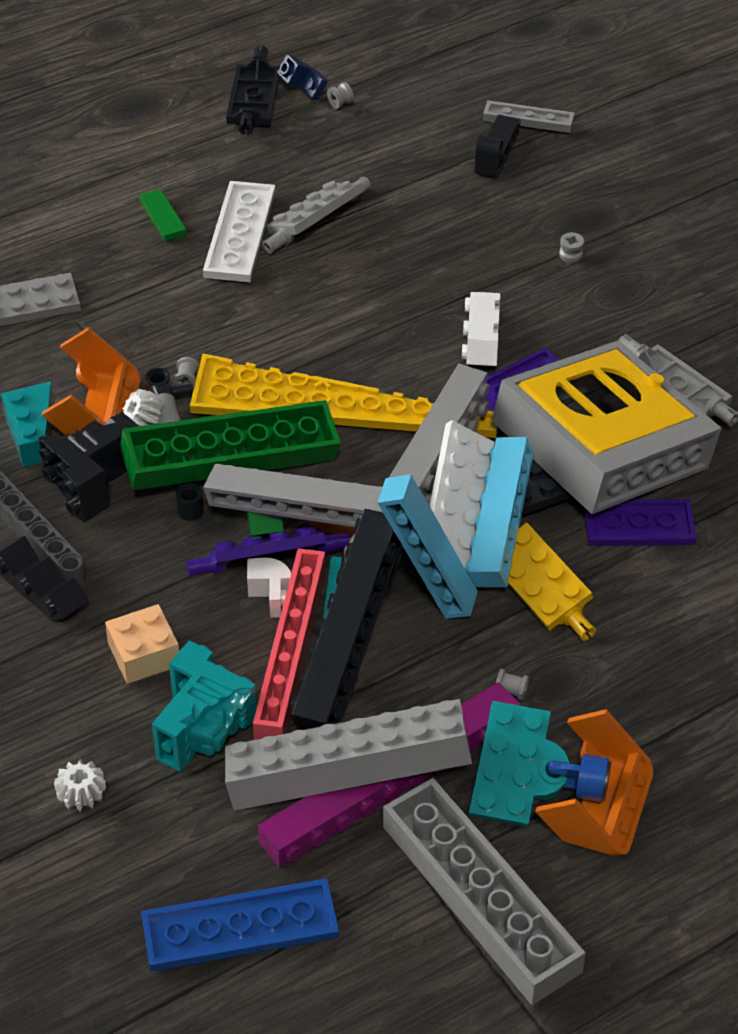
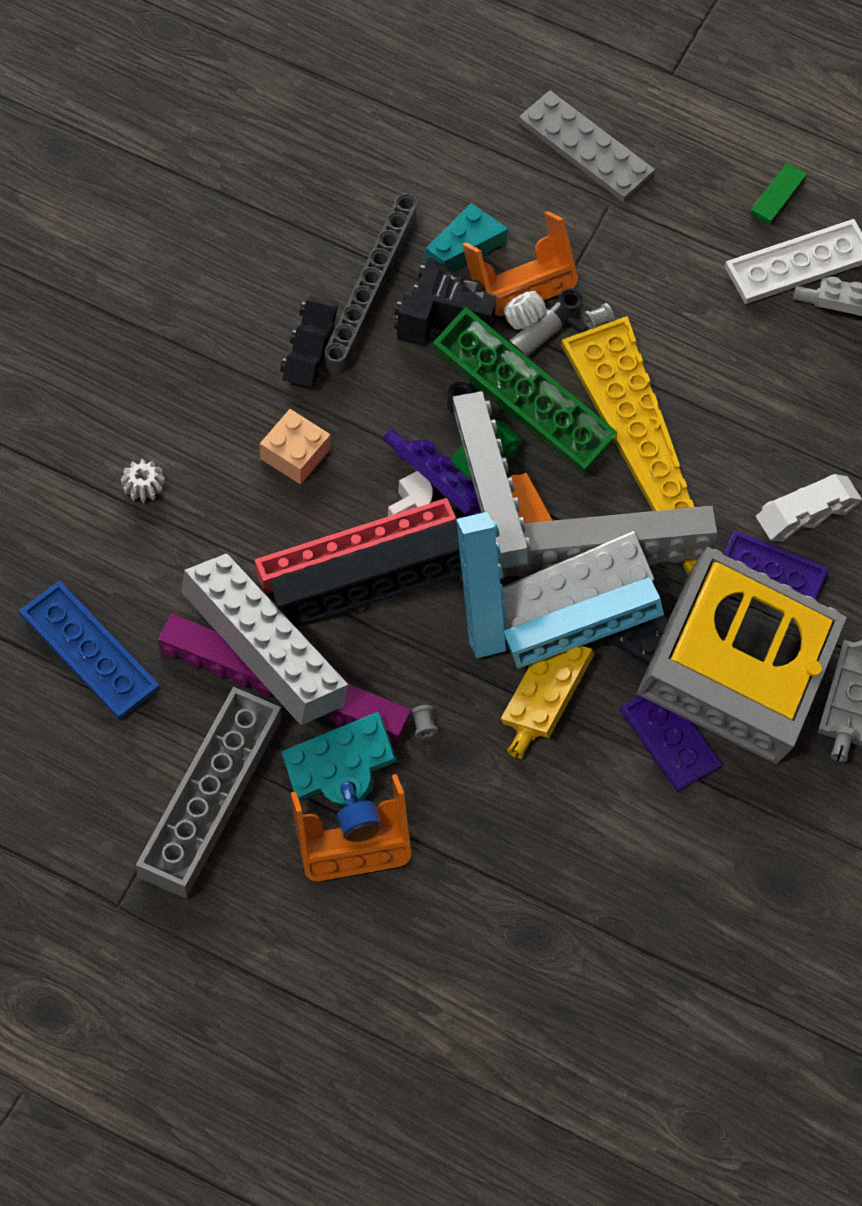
camera: 55 degrees right, 15 degrees up
teal brick [152,640,257,772] -> none

